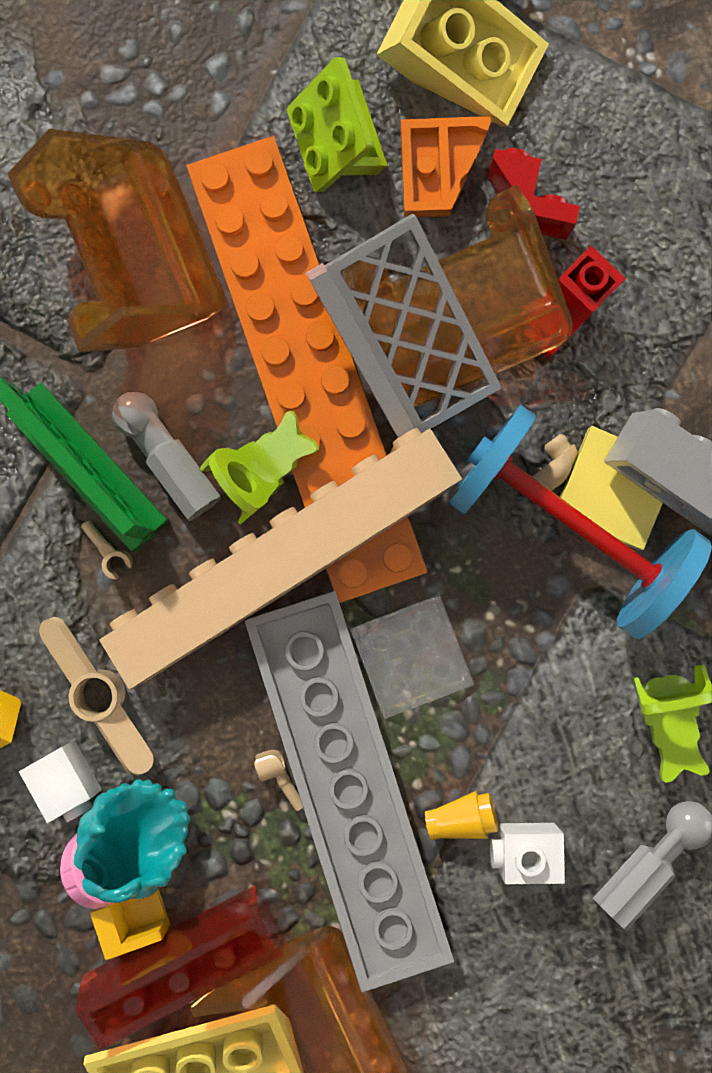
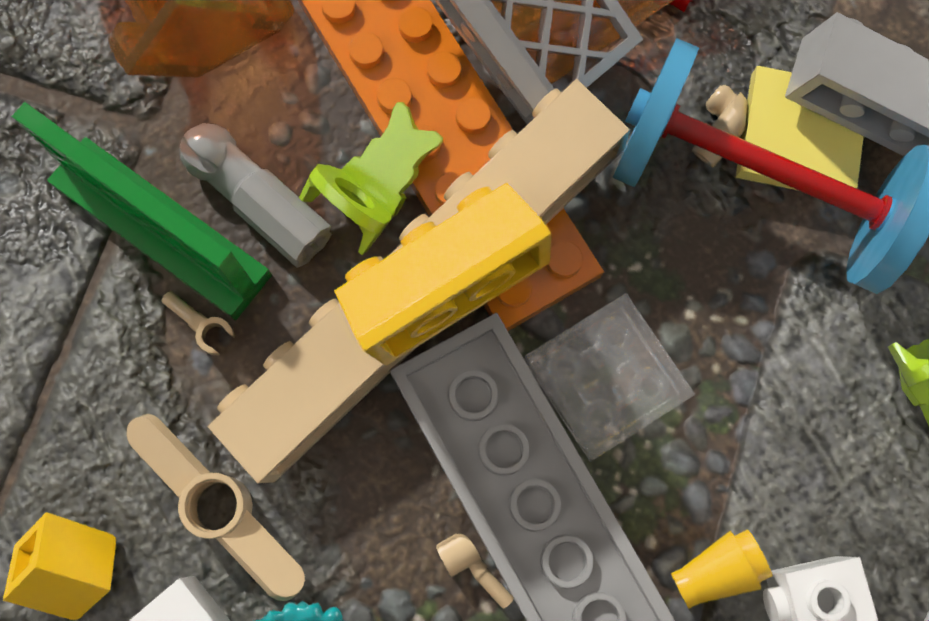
camera: 15 degrees left, 10 degrees down
none -> yellow slope [334,182,551,366]

